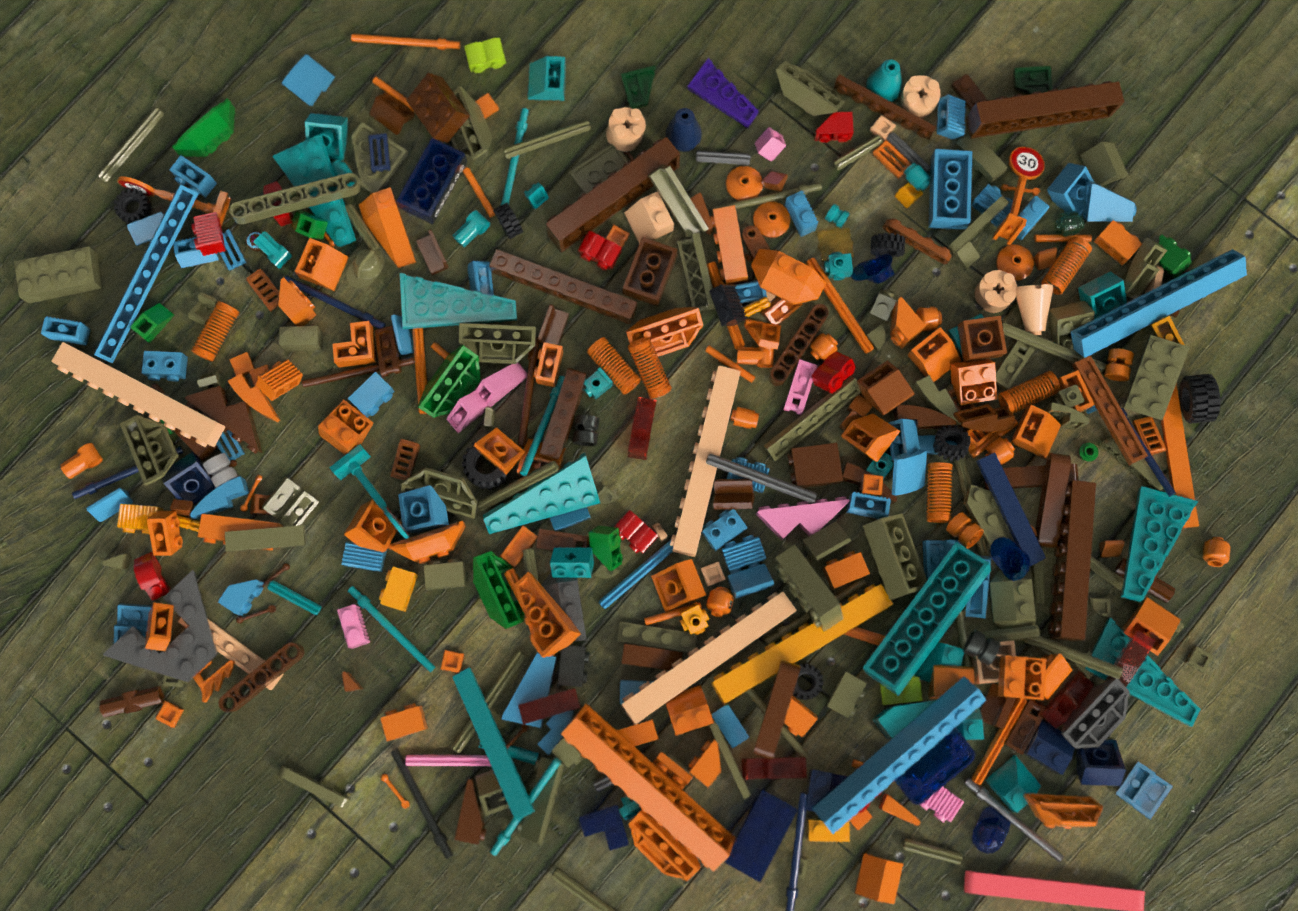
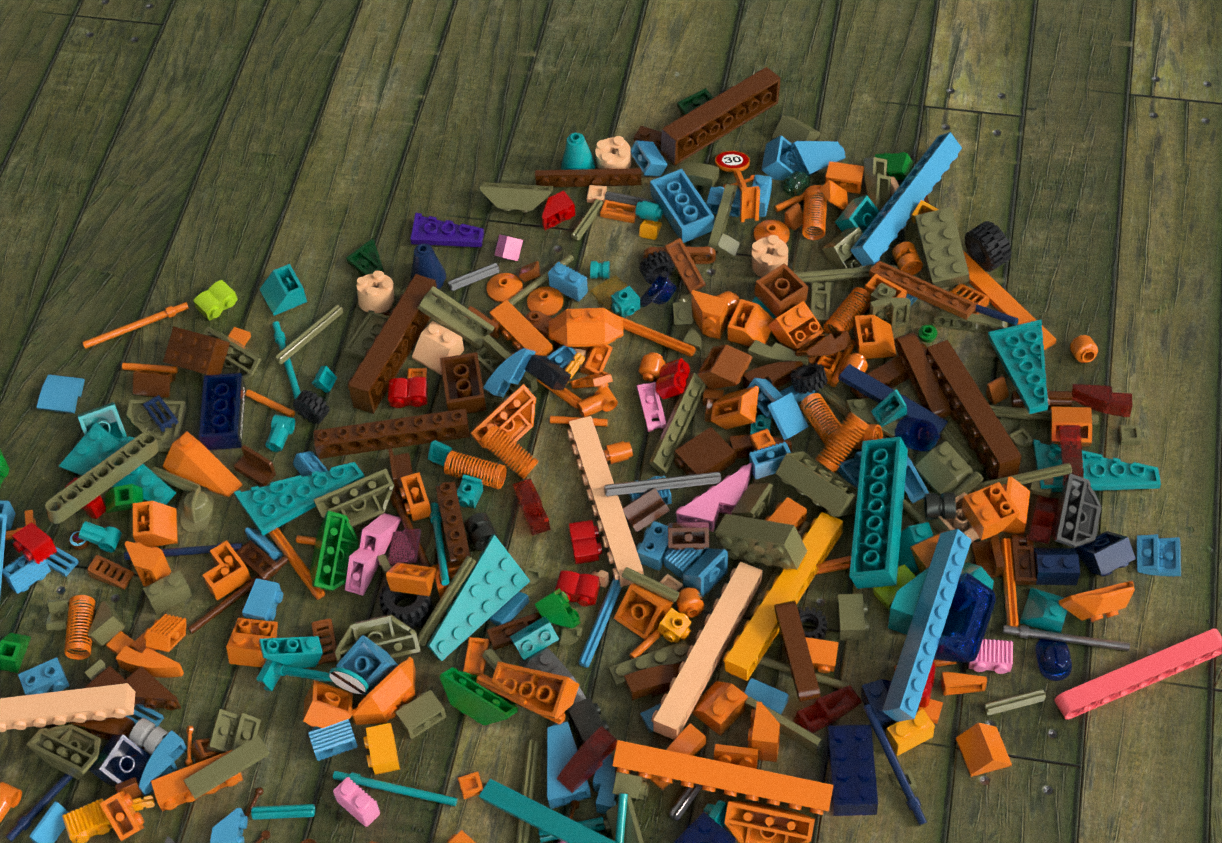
camera: 25 degrees left, 25 degrees down
reddish brown beam [769,304,829,386] -> none
light nougat cone [1016,284,1053,335] -> none
none -> olive slope [88,601,125,646]
none -> teal slope [259,636,323,668]
none -> clear pink piece [389,528,421,566]
none -> teal tile [428,440,452,466]
none -> dark azure slope [483,348,536,397]
none -> red brick [569,520,602,564]
none -> olive axle [622,567,679,602]
none -> dark orange tile [664,238,706,294]
none -> reddish brown brick [668,522,709,550]
none -> orange piece [815,412,870,473]
none -> orange slope [820,180,848,211]
none -> teal slope [871,389,907,427]
none -> clear red slope [1071,384,1133,417]

